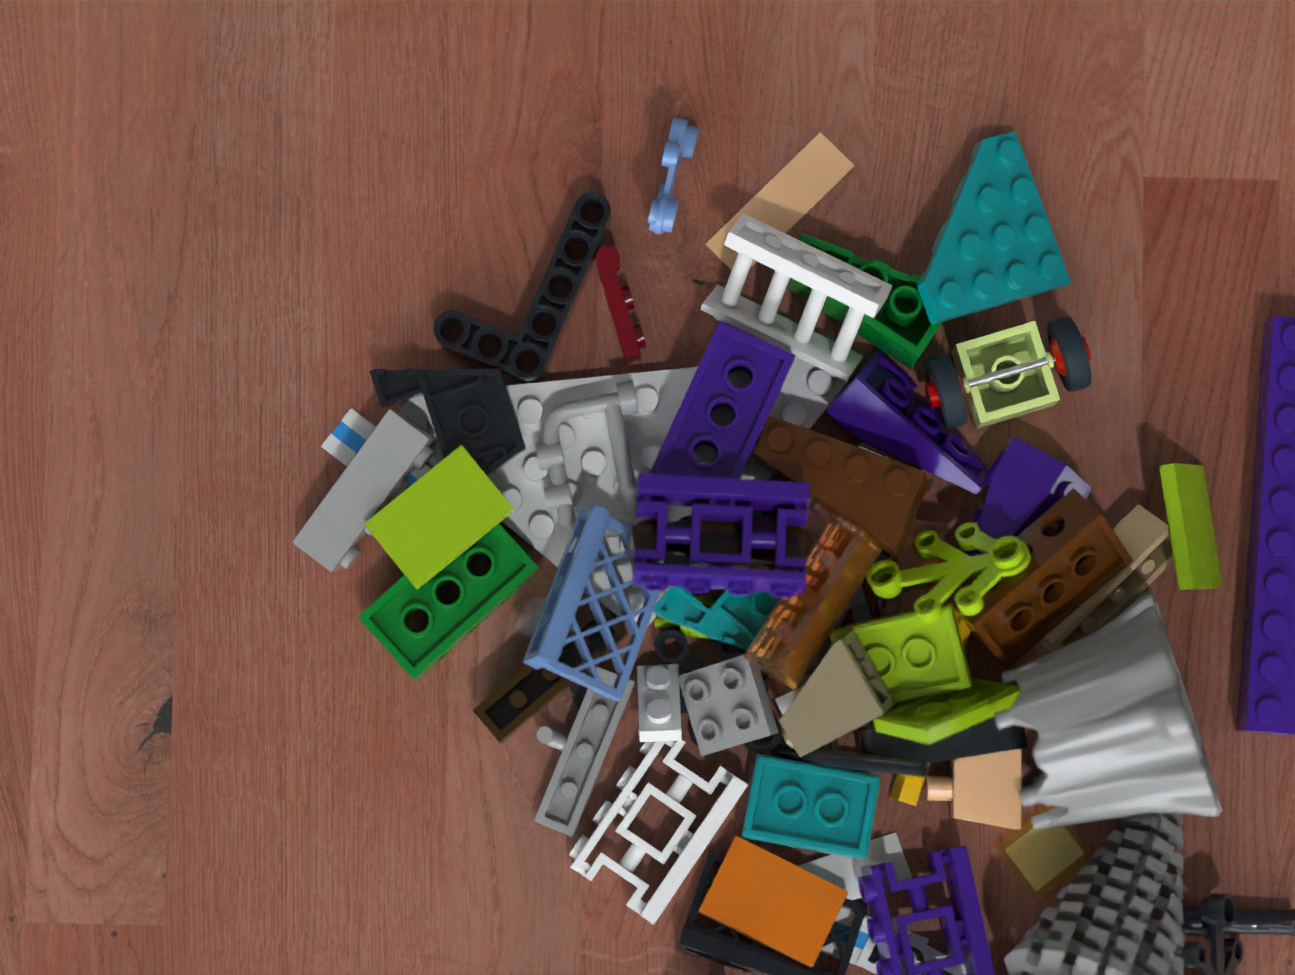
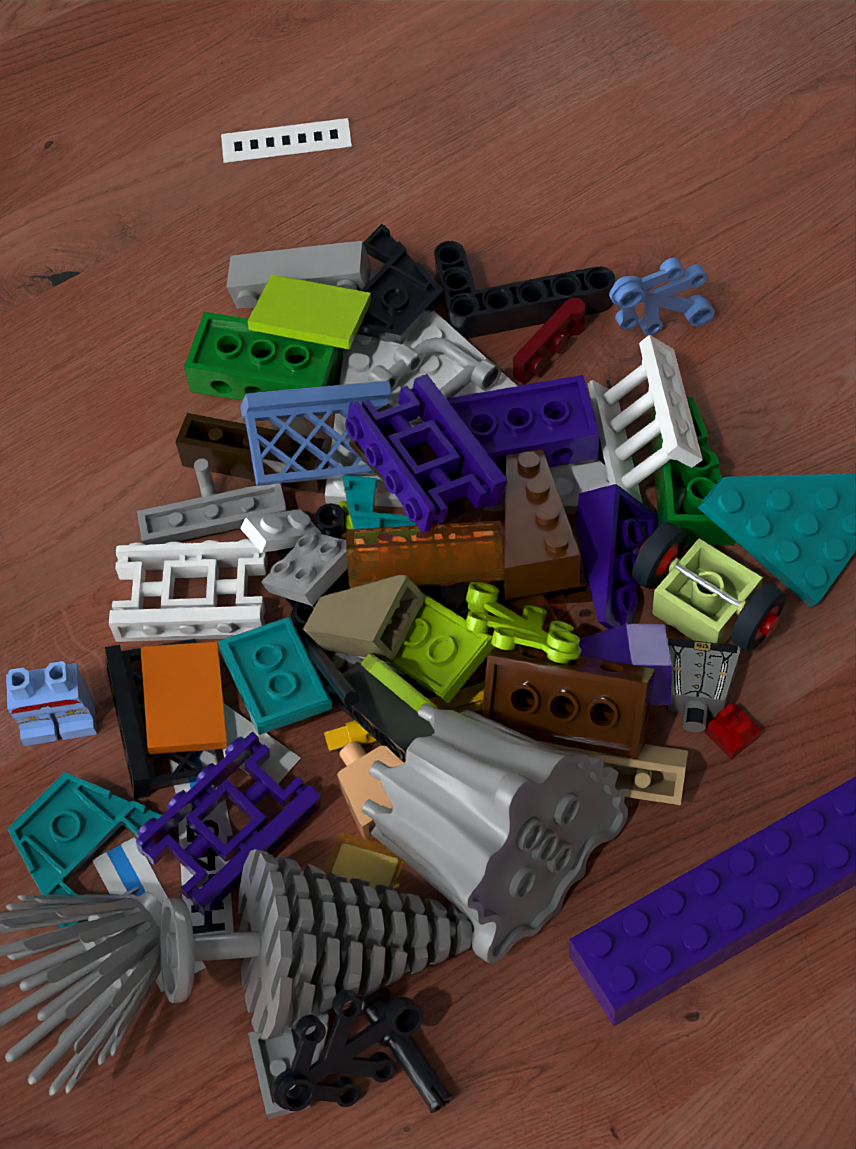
camera: 60 degrees right, 25 degrees down
light nougat sticker [706,132,854,270] -> none
lime tile [1159,463,1223,590] -> none
none -> white sticker [221,118,352,163]
none -> light grey torso [667,638,740,732]
none -> red tile [704,703,762,760]

